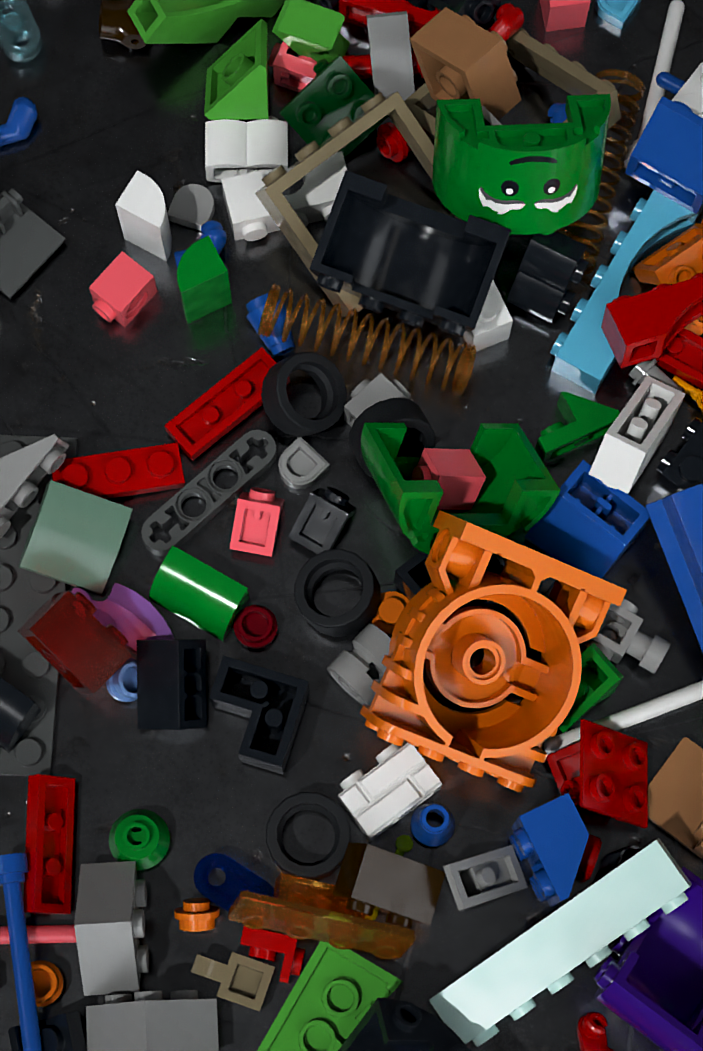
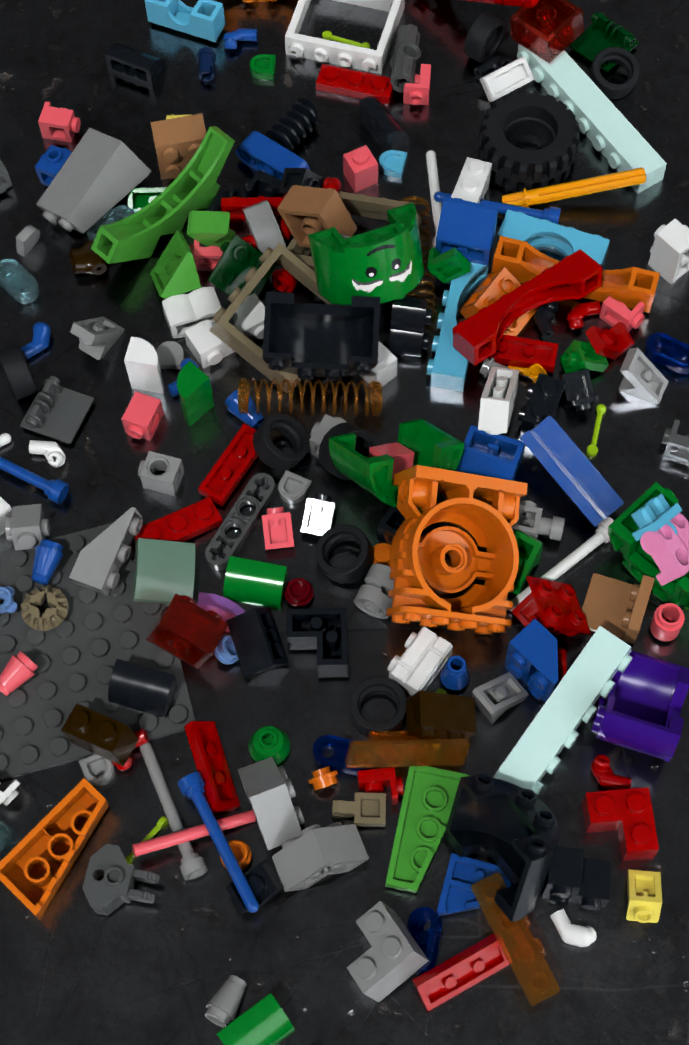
camera: 15 degrees left, 10 degrees down
green slope [535,391,620,464] -> none
none -> light grey slope [70,316,124,360]
none -> light grey brick [138,451,184,496]
none -> green bracket [427,247,471,284]

